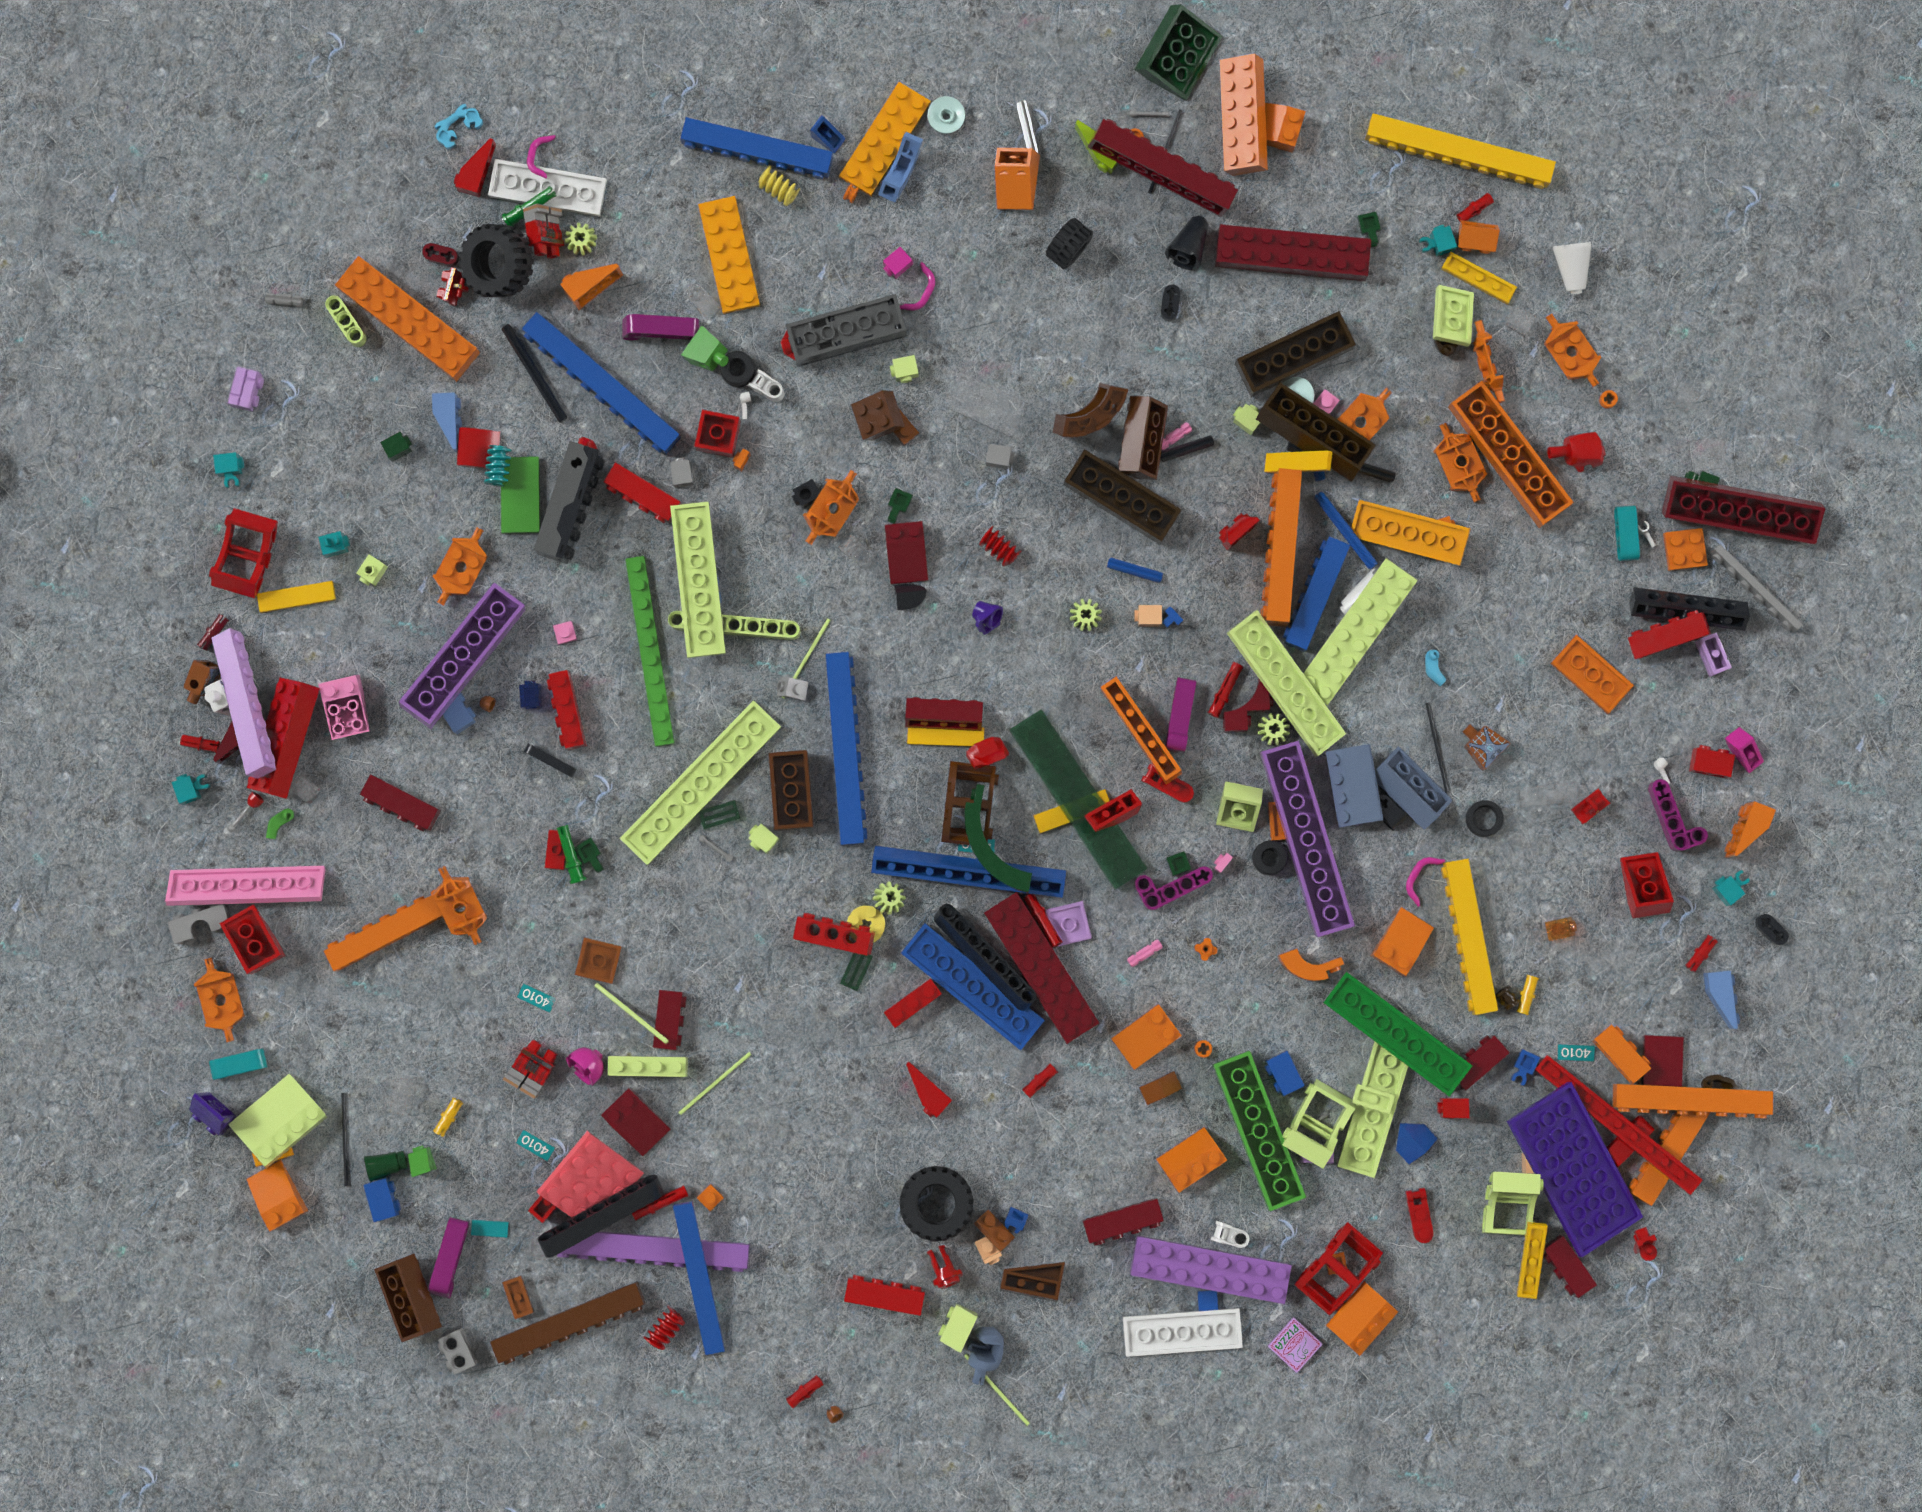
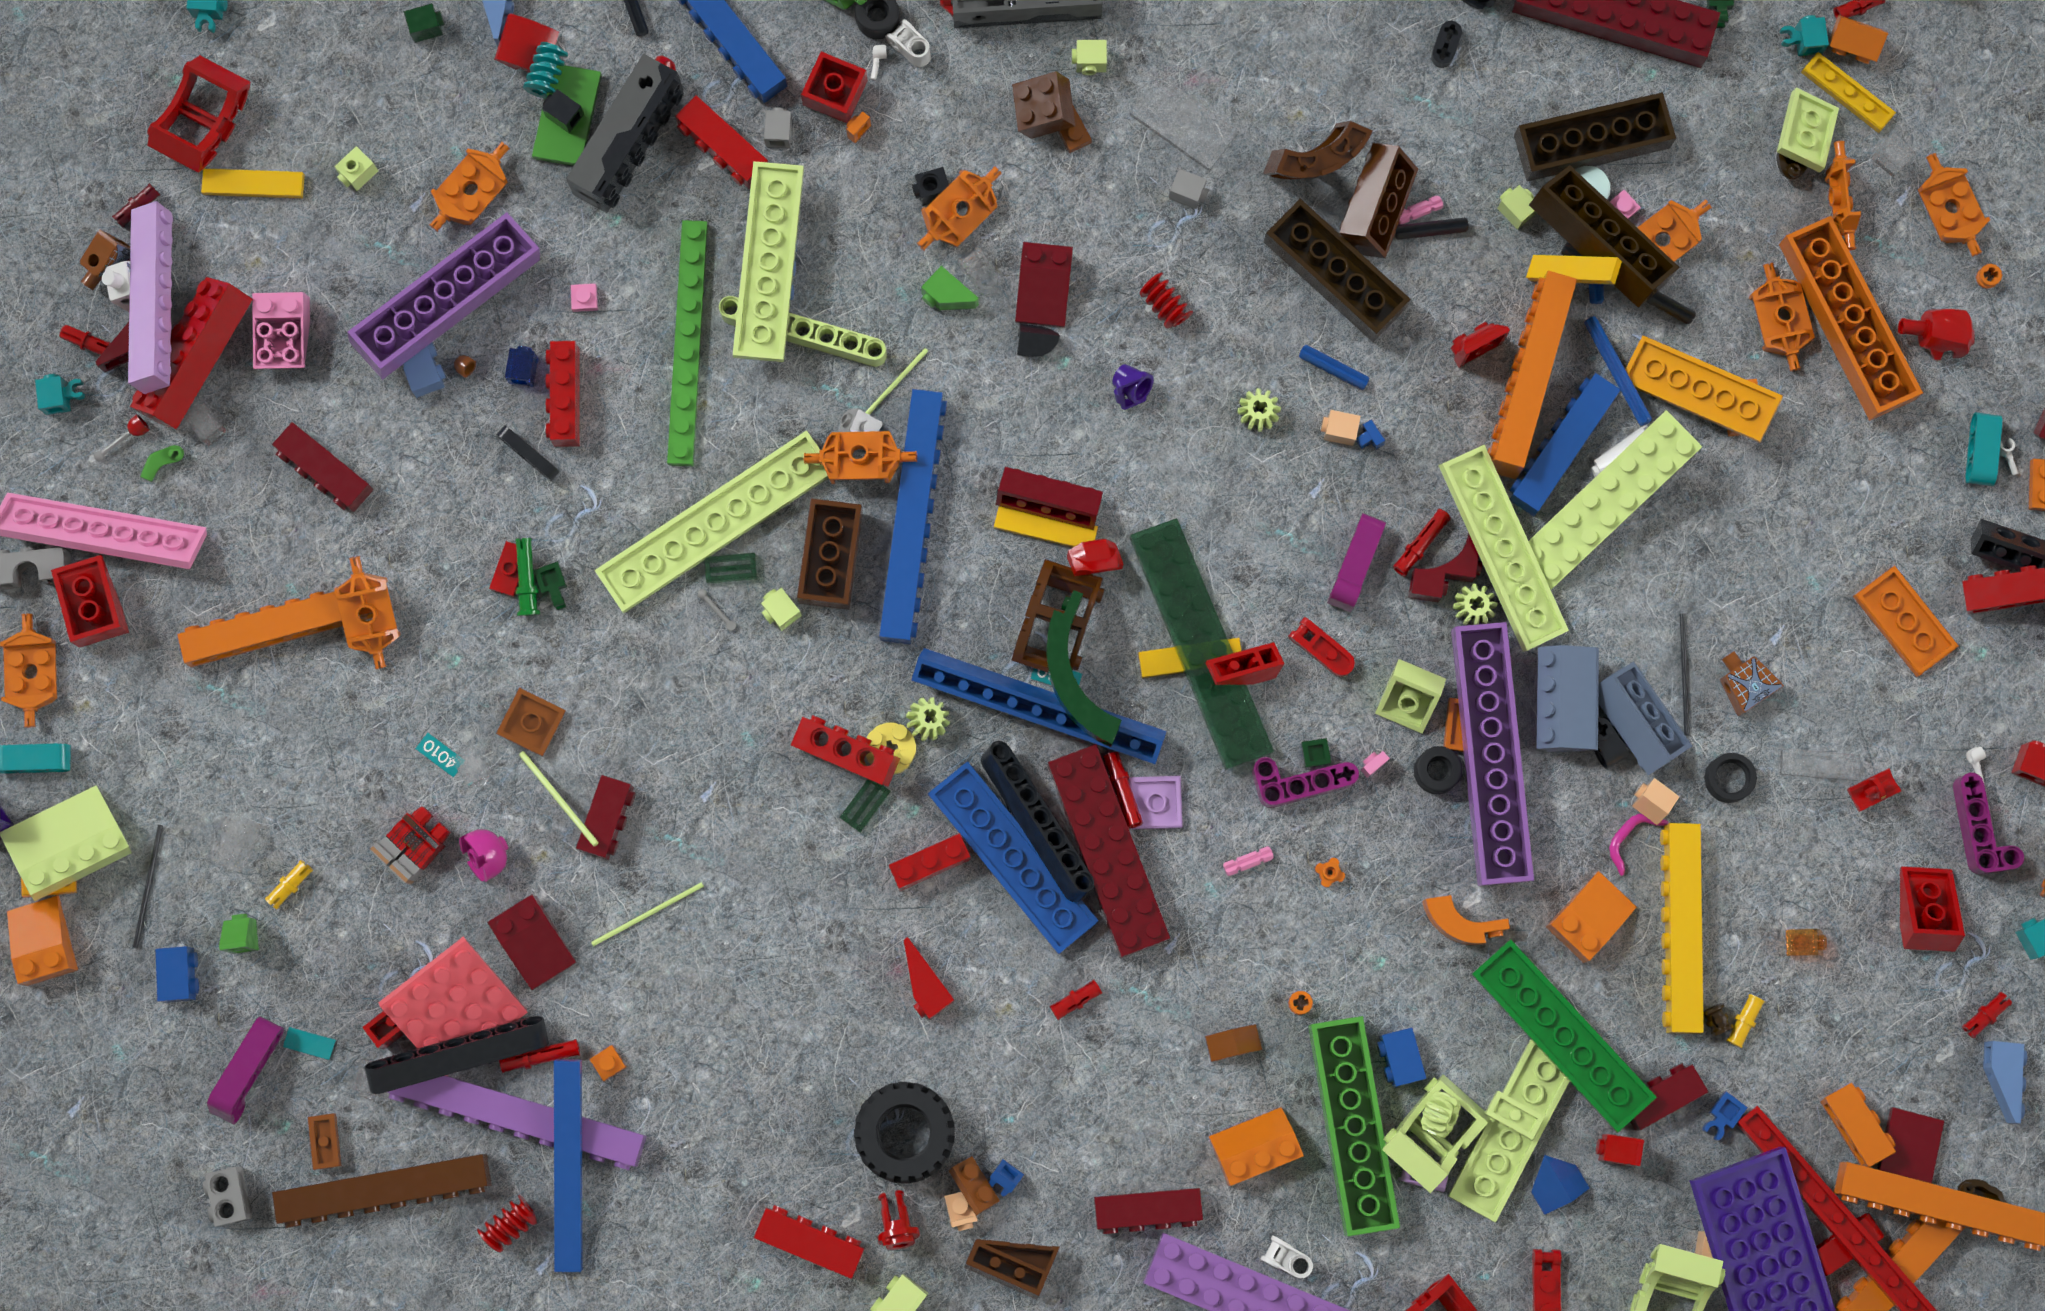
camera: 10 degrees right, 5 degrees down
teal brick [318,531,350,558] -> none
dark green plant [364,1151,408,1183] -> none
reddish brown brick [374,1253,442,1342] -> none
teal sticker [516,1130,555,1161] -> none
yellowish green brick [608,1056,688,1077] -> none
dark green plate [888,488,913,524] -> none
orange brick [1101,676,1182,784] -> none
orange slope [1111,1004,1182,1070] -> none
medium azure arm [1425,650,1447,686] -> none
white cone [1553,242,1592,294] -> none
teal sticker [1558,1044,1595,1061] -> none
none -> black brick [542,89,584,133]
none -> orange plate [804,431,917,484]
none -> bright green slope [921,266,979,310]
none -> yellowish green gear [1421,1091,1461,1138]
none -> light nougat brick [1632,778,1680,825]

